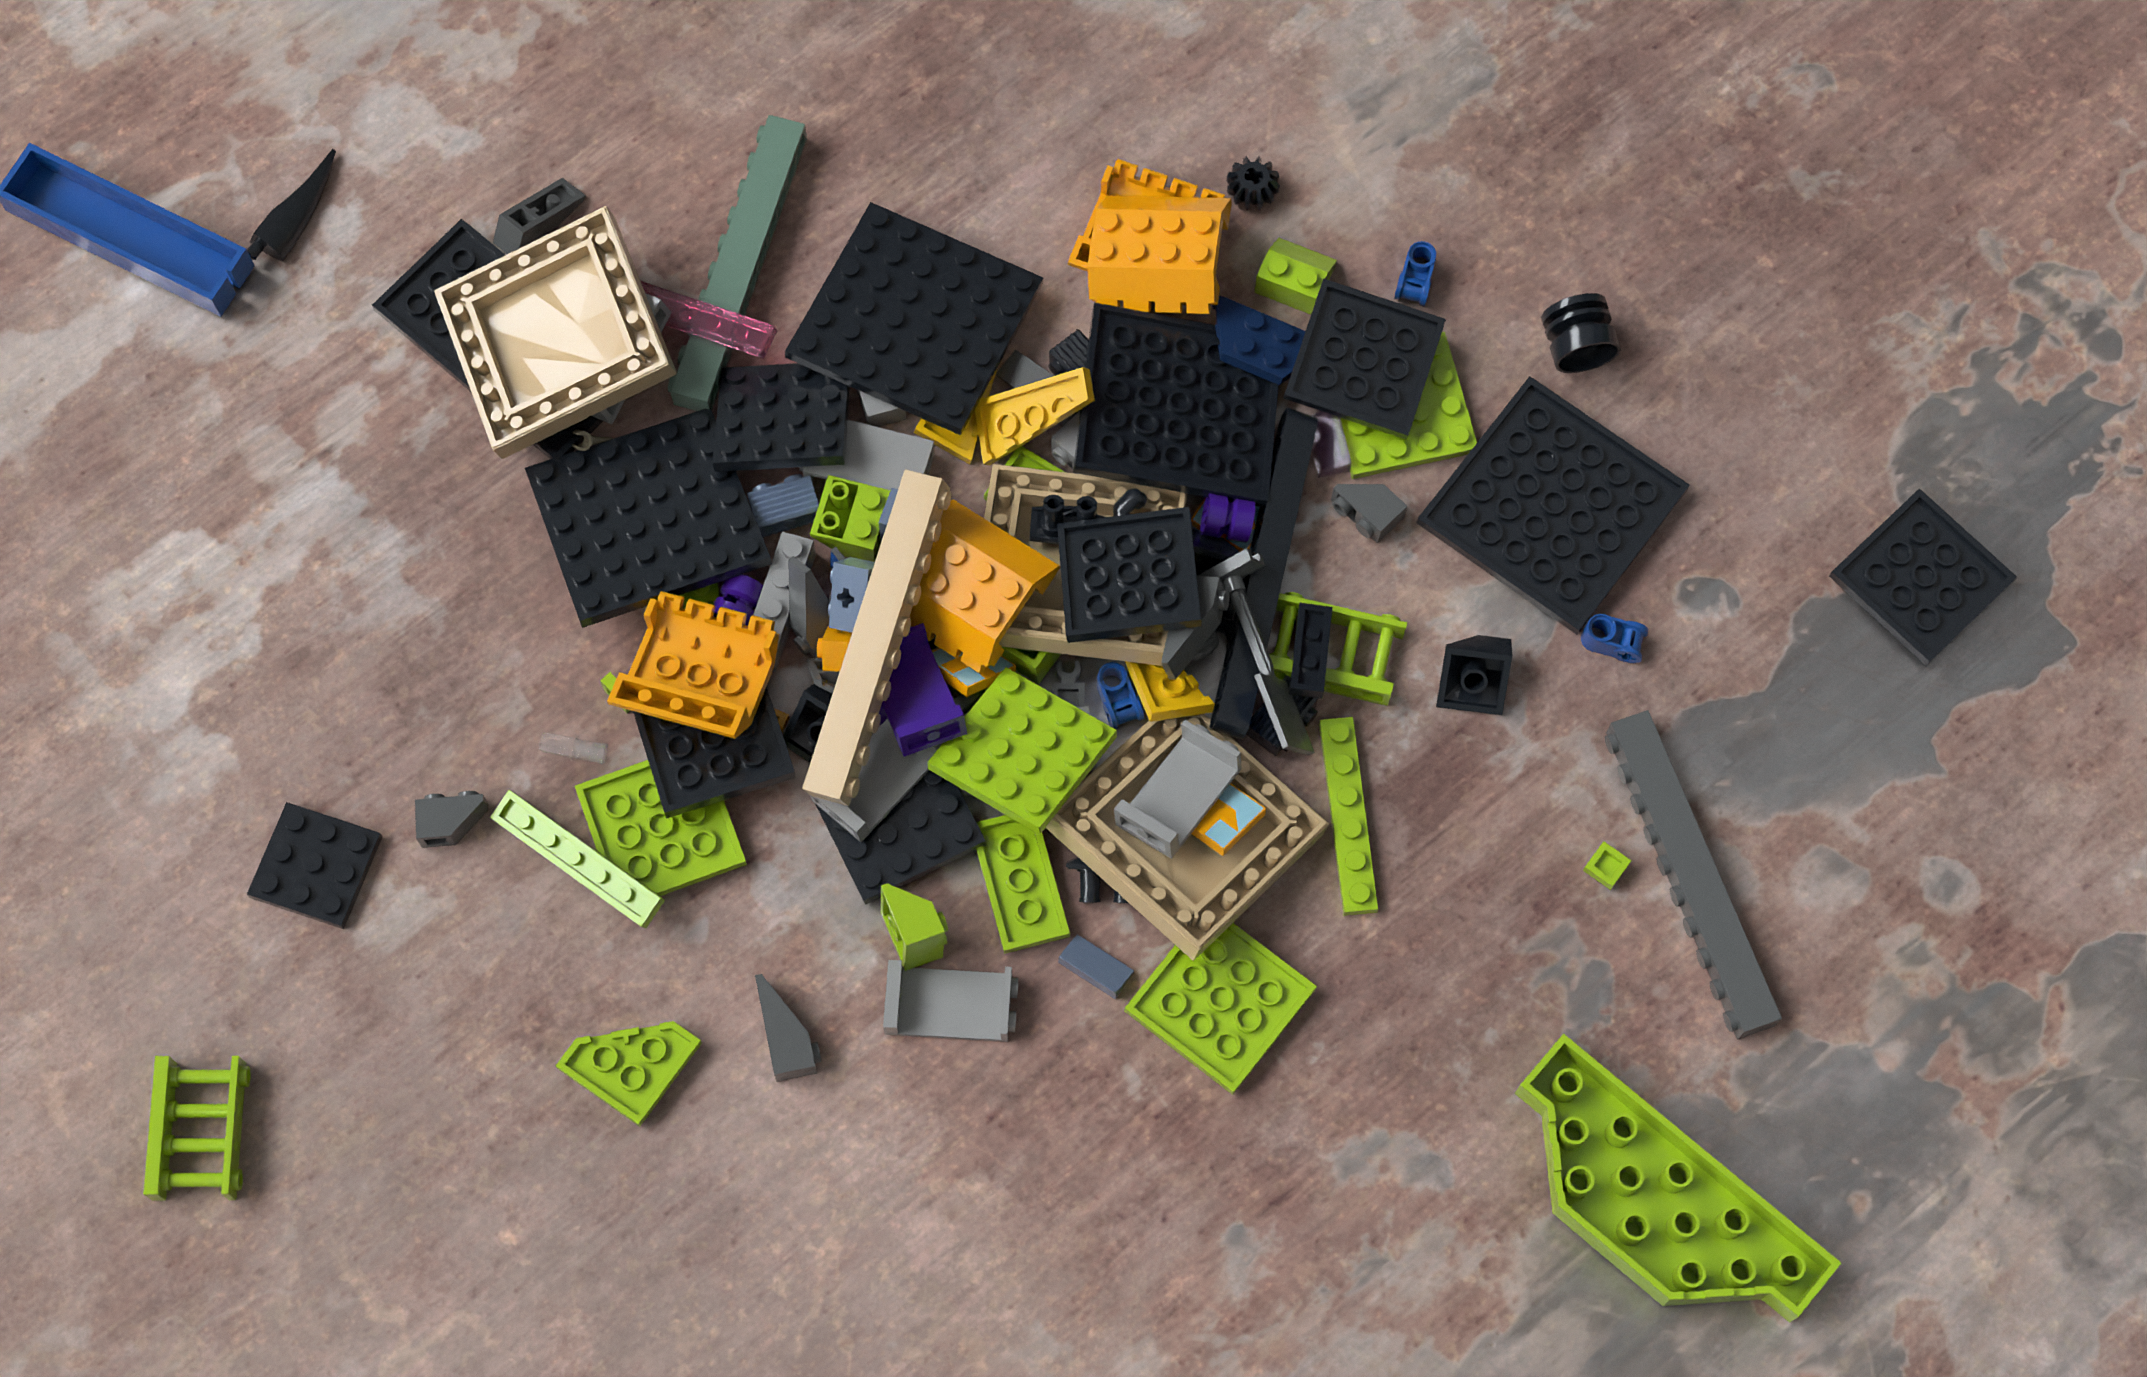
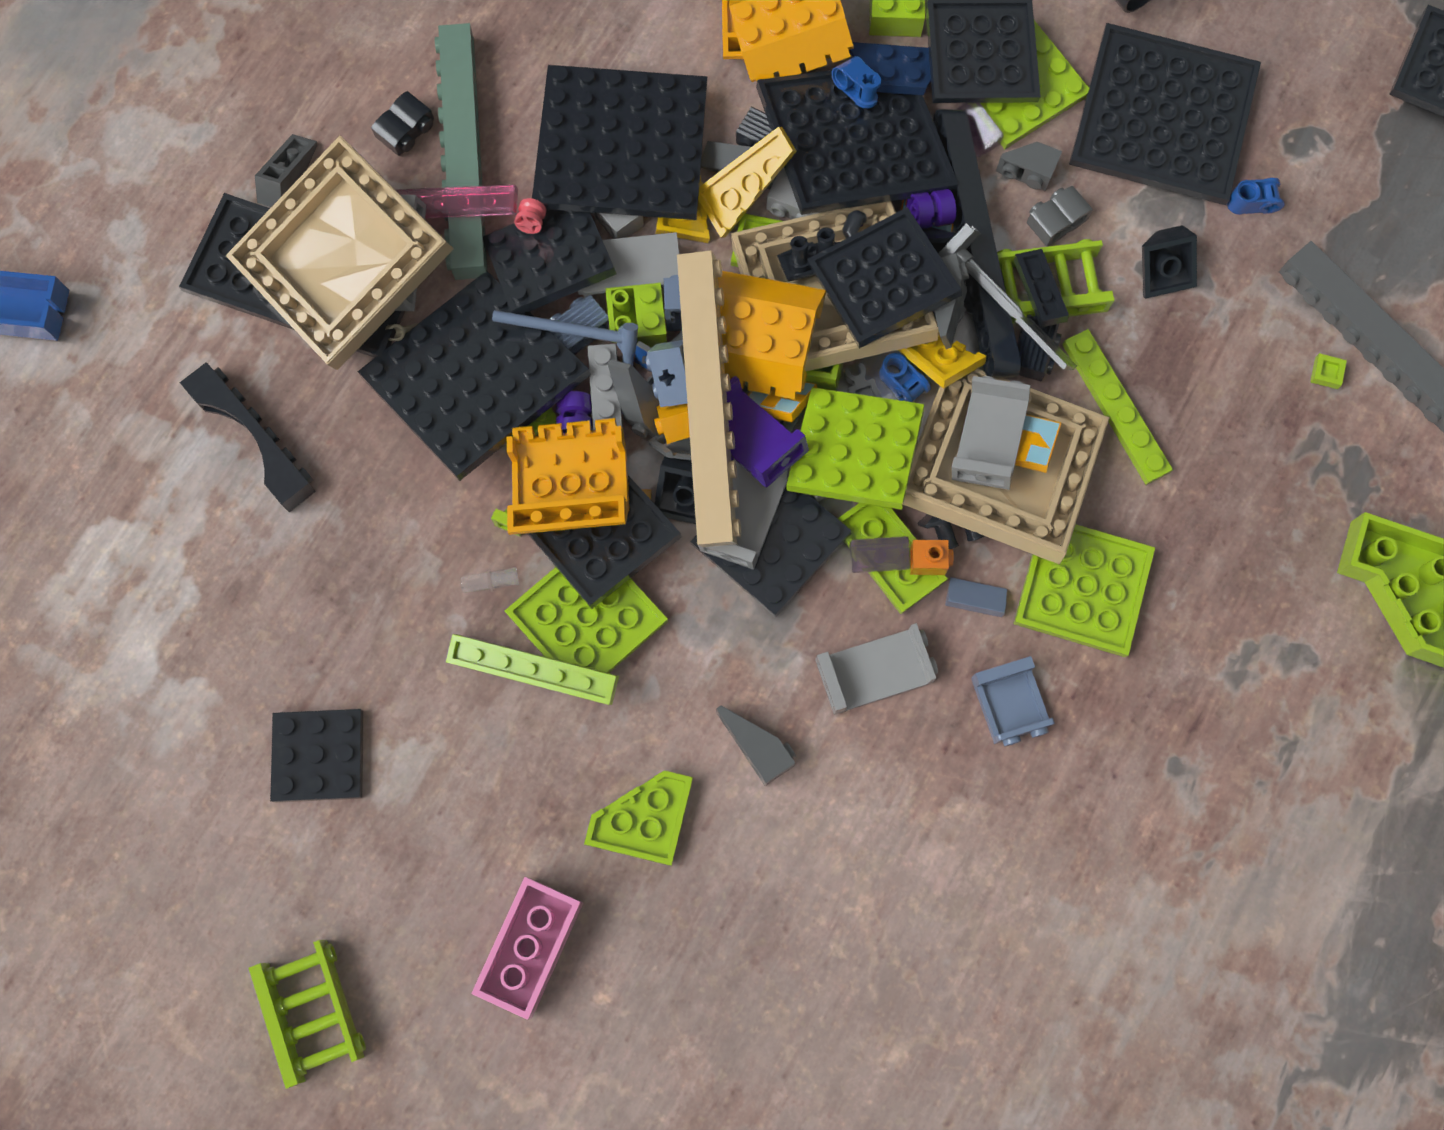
camera: 20 degrees left, 5 degrees up
black piece [247,149,336,261] -> none
dark grey slope [415,791,488,848] -> none
lime slope [880,884,948,971] -> none
none -> black arch [179,362,316,512]
none -> black brick [371,91,434,156]
none -> bright pink brick [471,877,583,1020]
none -> sand blue bar [492,310,638,366]
none -> coral wheel [514,198,546,234]
none -> blue piece [832,56,881,108]
none -> slope [849,536,910,573]
none -> orange brick [910,540,954,575]
none -> sand blue panel [971,656,1055,747]
none -> dark grey brick [1027,186,1093,247]

